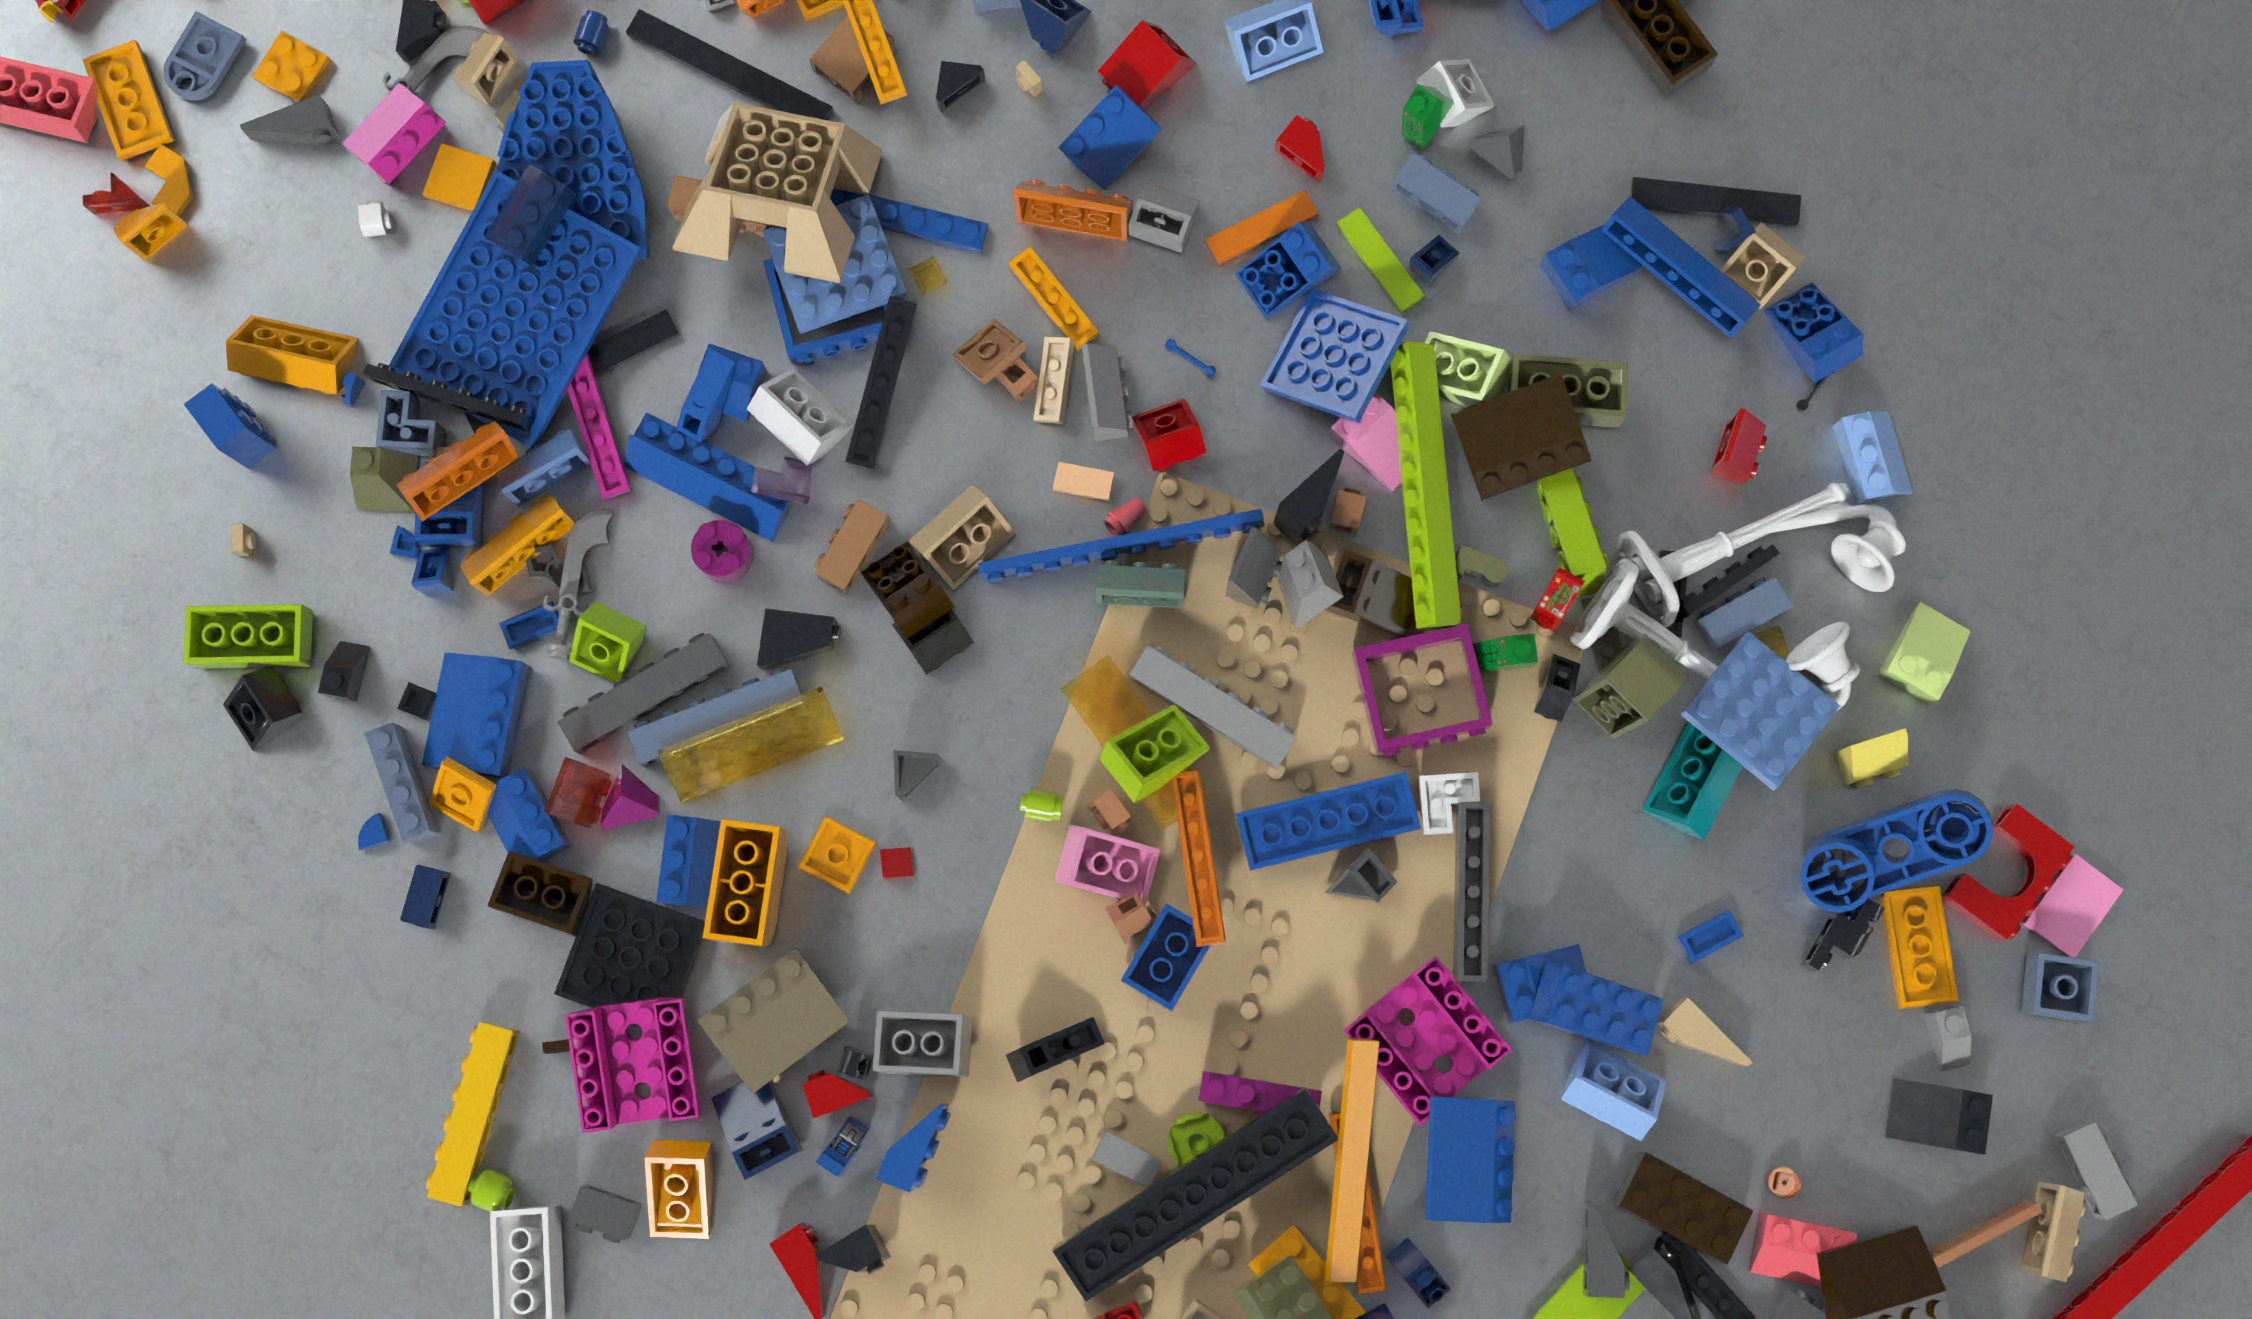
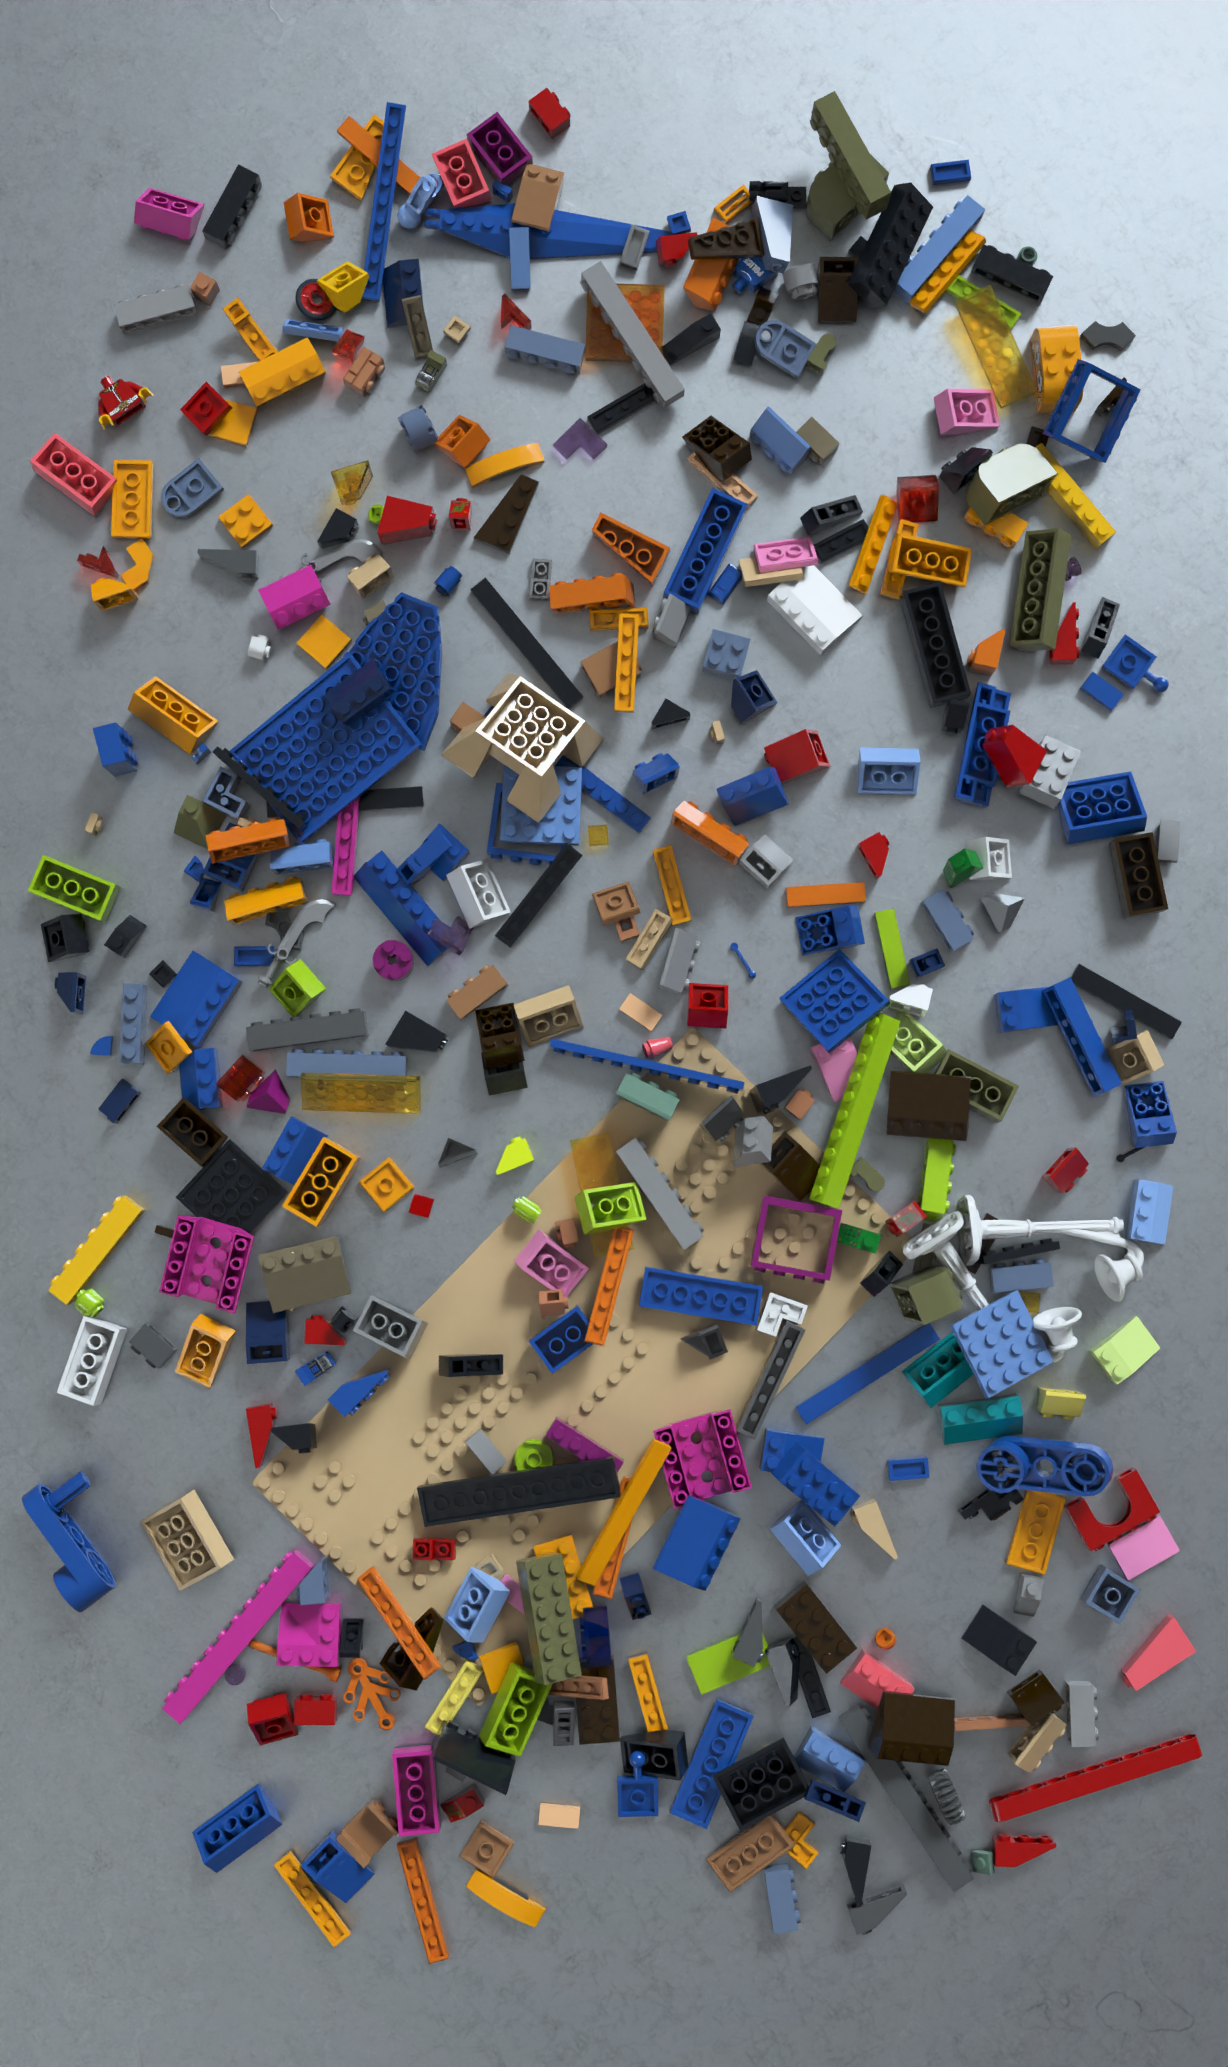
camera: 15 degrees right, 5 degrees up
none -> dark blue slope [54,972,86,1015]
none -> neon yellow slope [496,1136,534,1175]
none -> blue slope [633,753,680,794]
none -> blue tile [795,1323,940,1425]
none -> white slope [887,984,933,1018]
none -> teal slope [938,1394,1023,1445]
none -> dark brown slope [1007,1669,1065,1726]
none -> coral slope [1121,1614,1196,1691]

